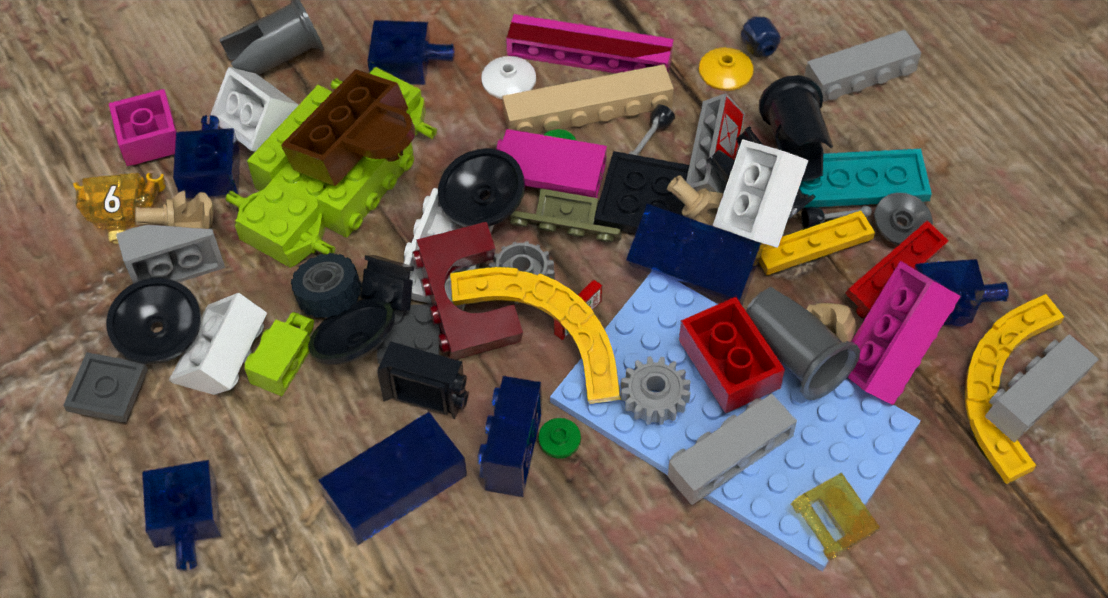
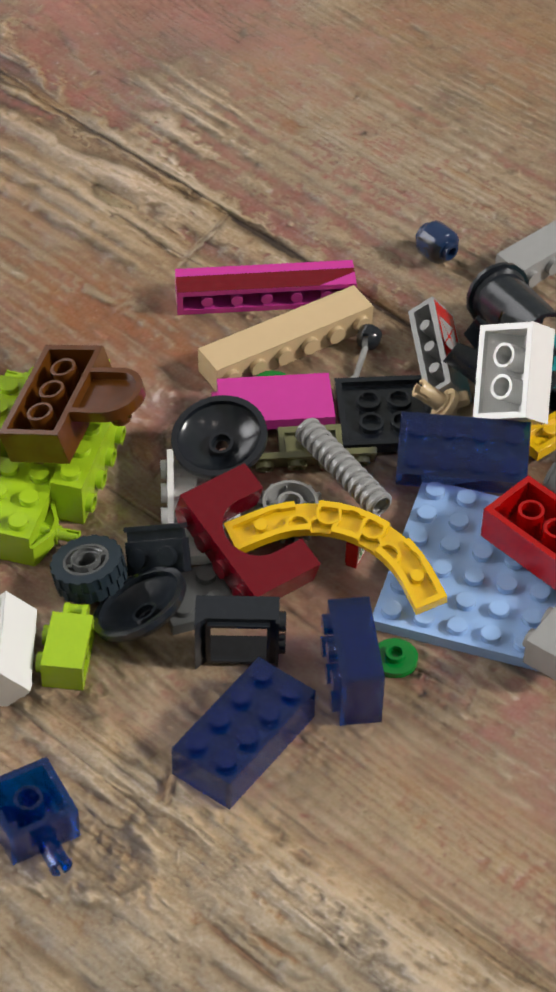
camera: 20 degrees left, 10 degrees down
clear blue brick [367,20,455,85] -> none
white dish [482,56,536,99] -> none
light grey gear [621,356,691,425] -> none
yellow dish [699,47,753,91] -> none
none -> light grey piece [295,418,392,516]

